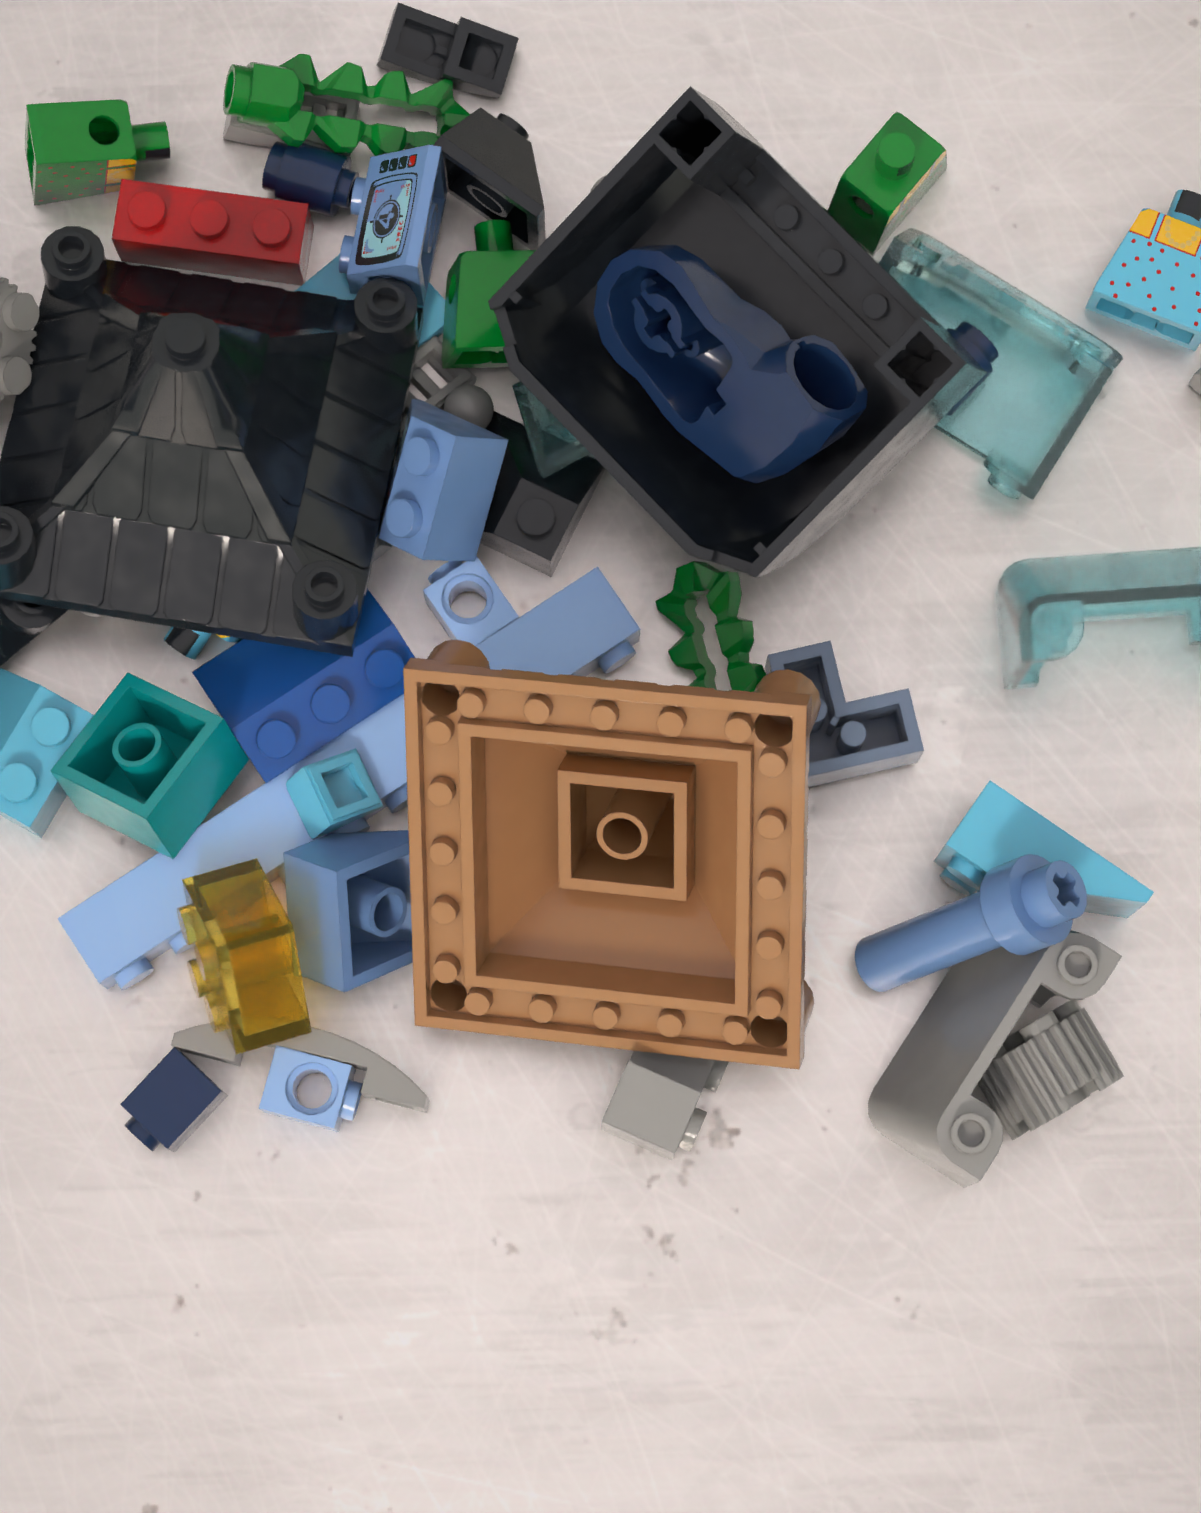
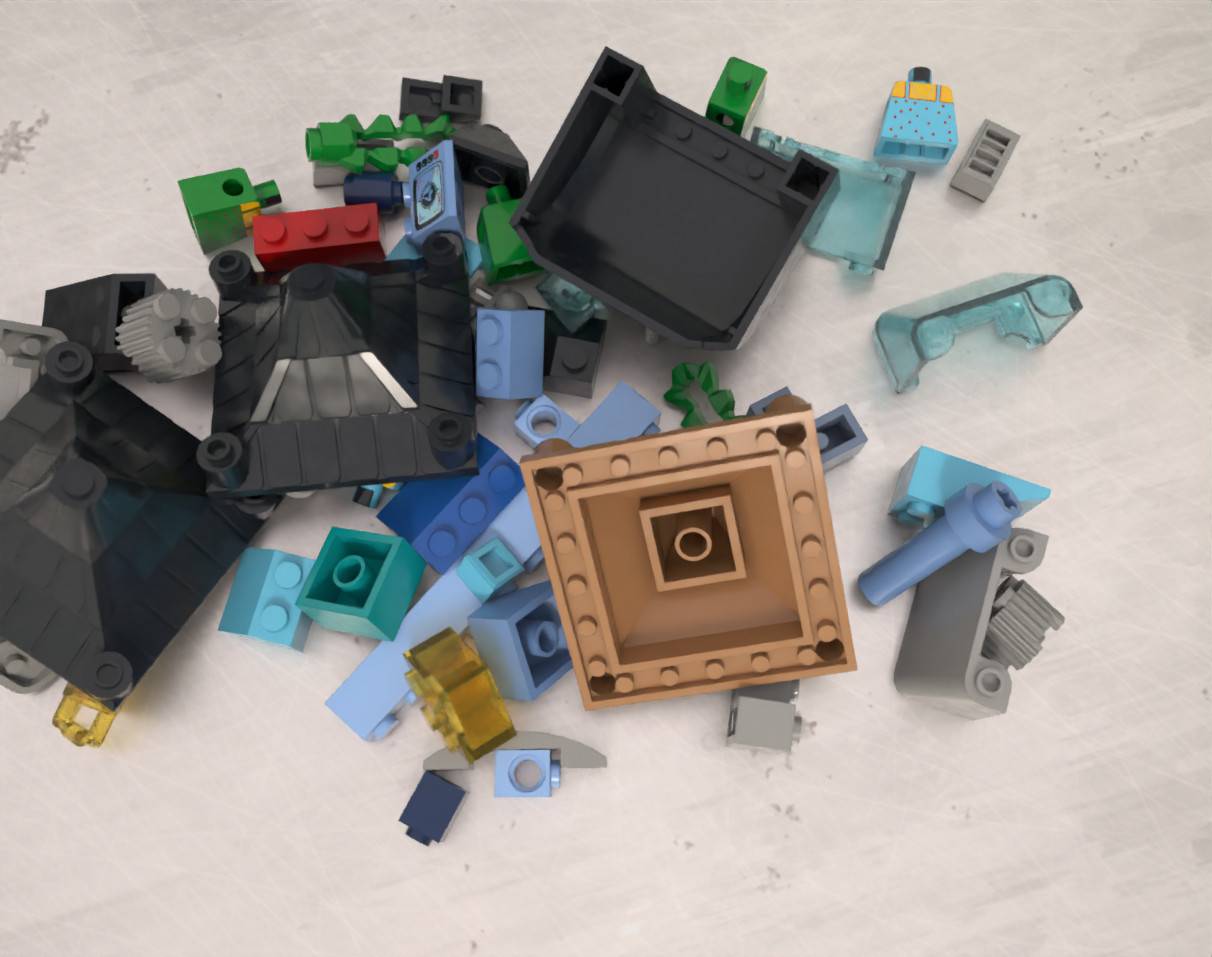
camera: 15 degrees left, 5 degrees down
dark blue piece [594,245,868,483] -> none

